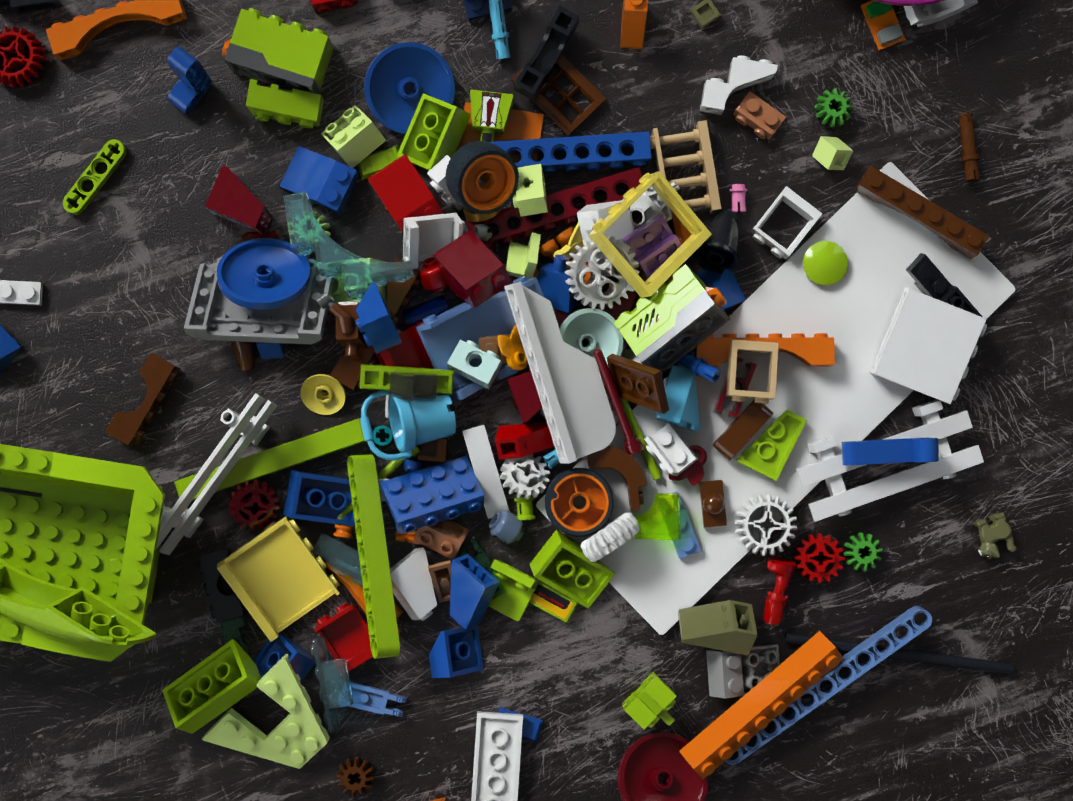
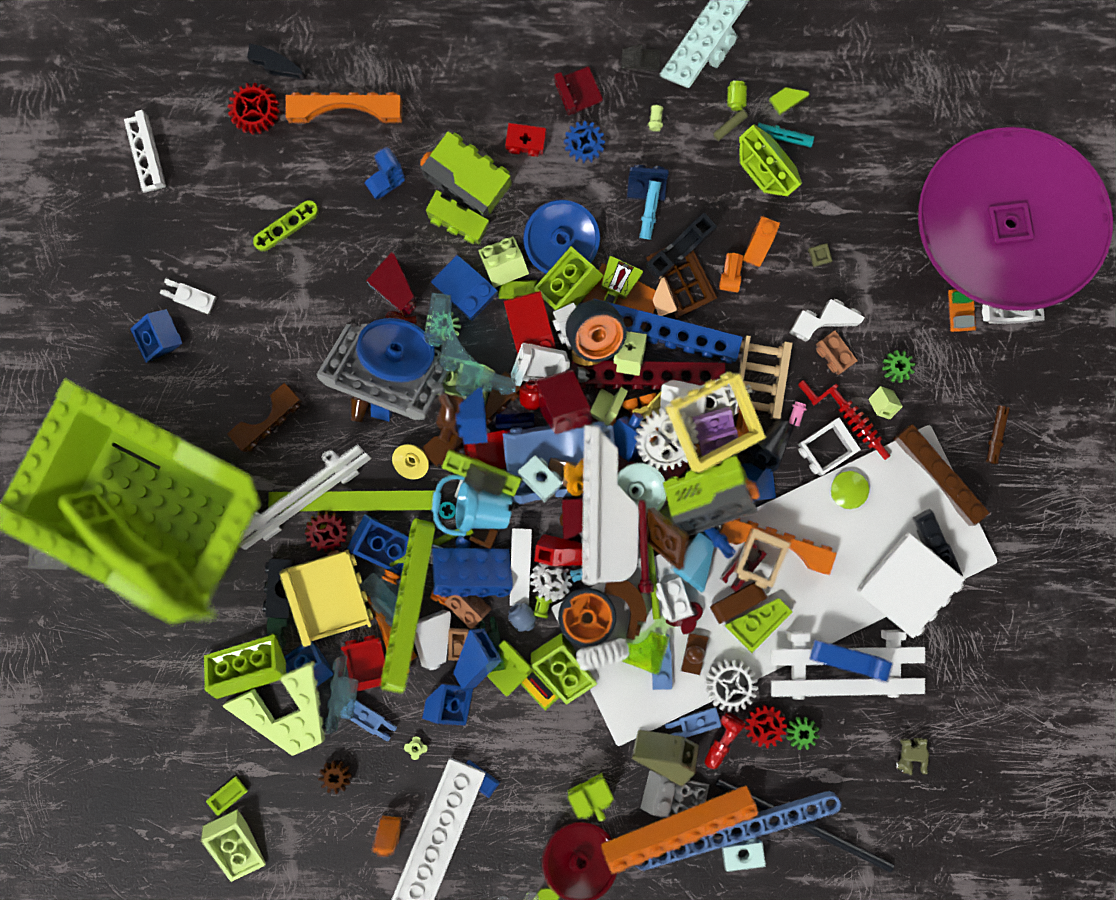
camera: 20 degrees right, 0 degrees up
none -> yellowish green plate [404,736,427,760]
none -> light nougat tile [653,277,678,316]
none -> medium blue hinge [665,707,722,738]
none -> orange piece [719,253,743,293]
none -> light aqua brick [722,837,765,871]
none -> red piece [798,380,891,460]

